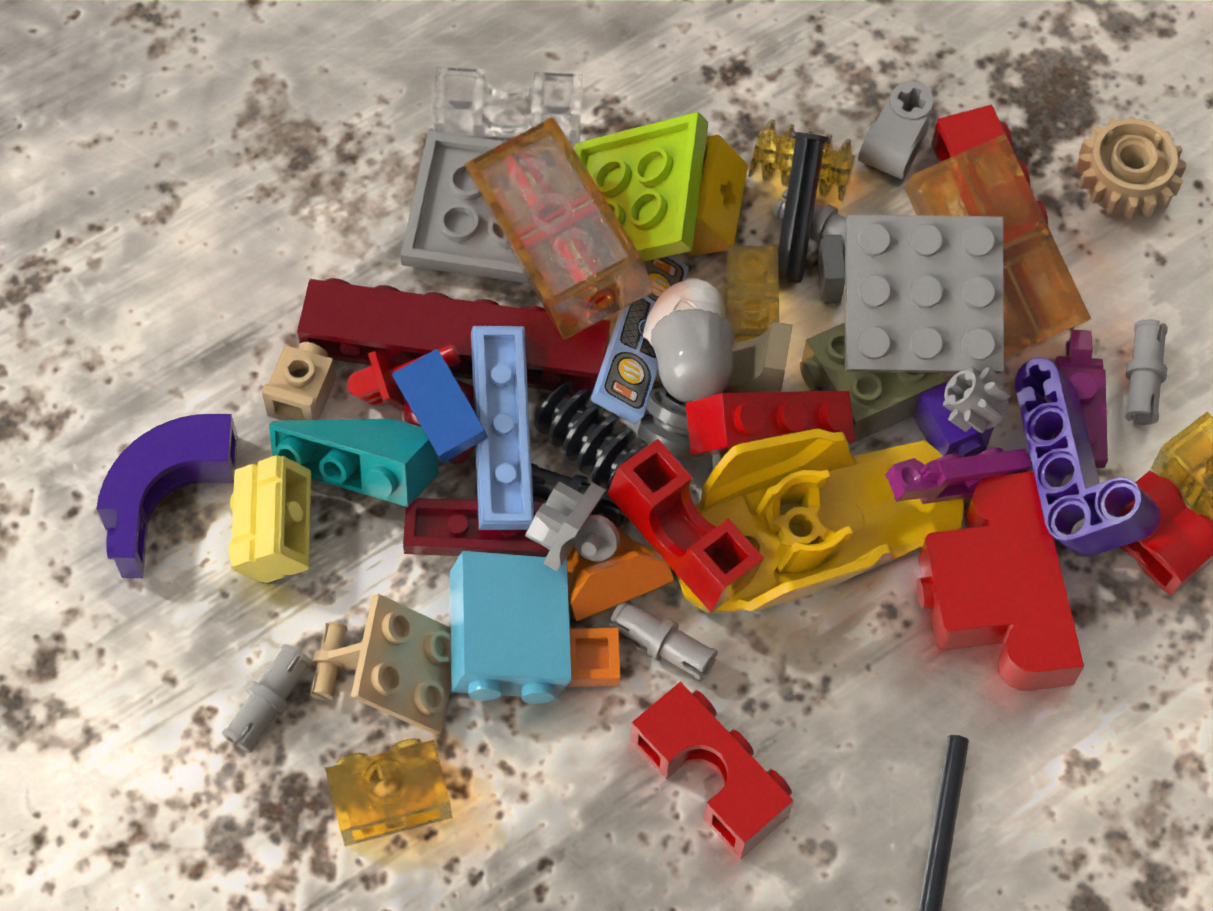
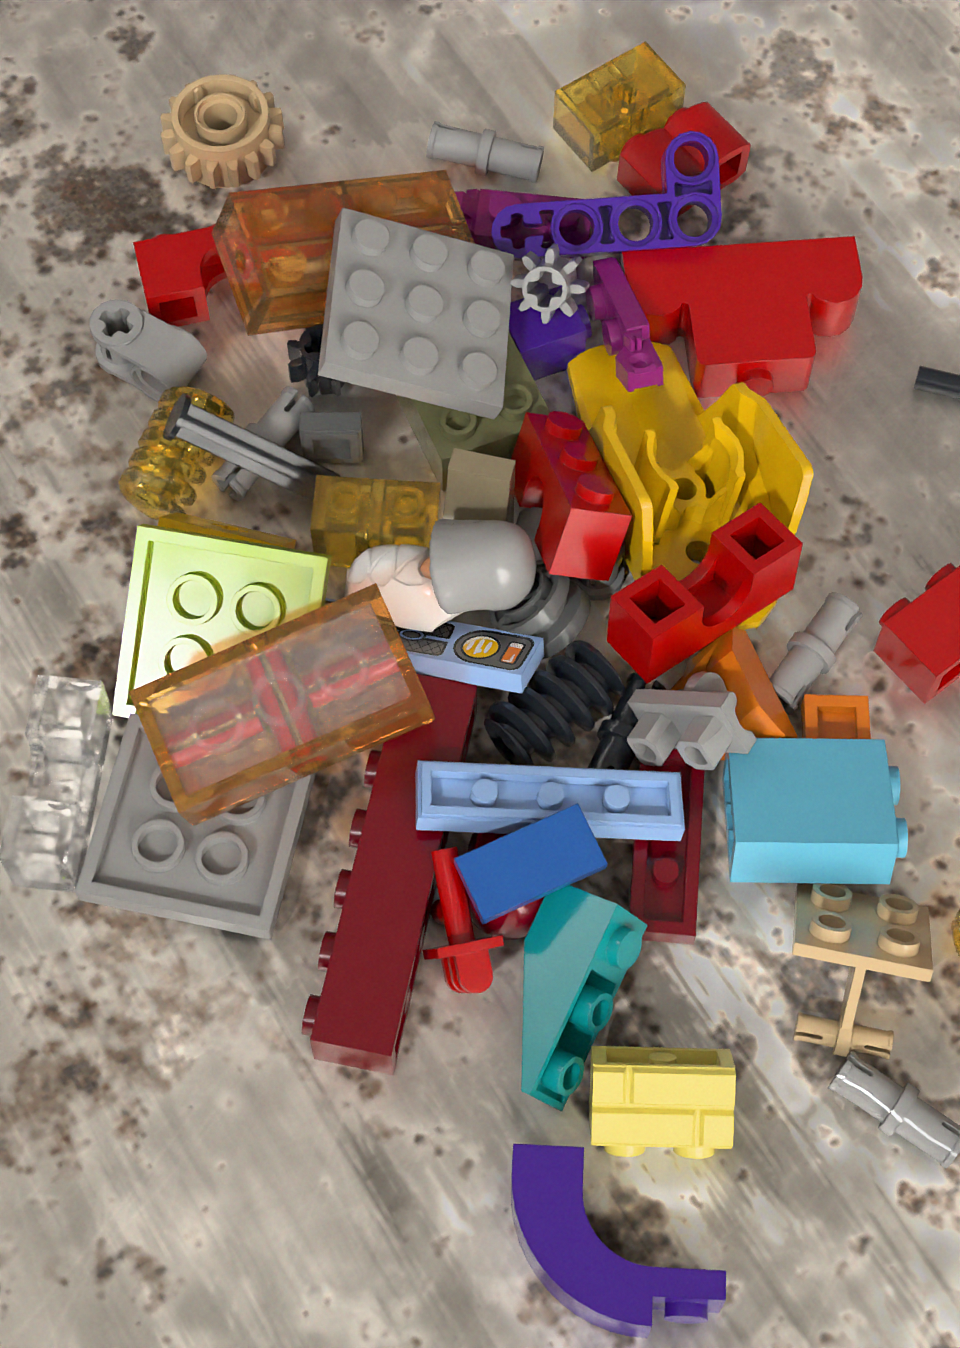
camera: 85 degrees left, 0 degrees up
tan brick [261,342,336,420] -> none

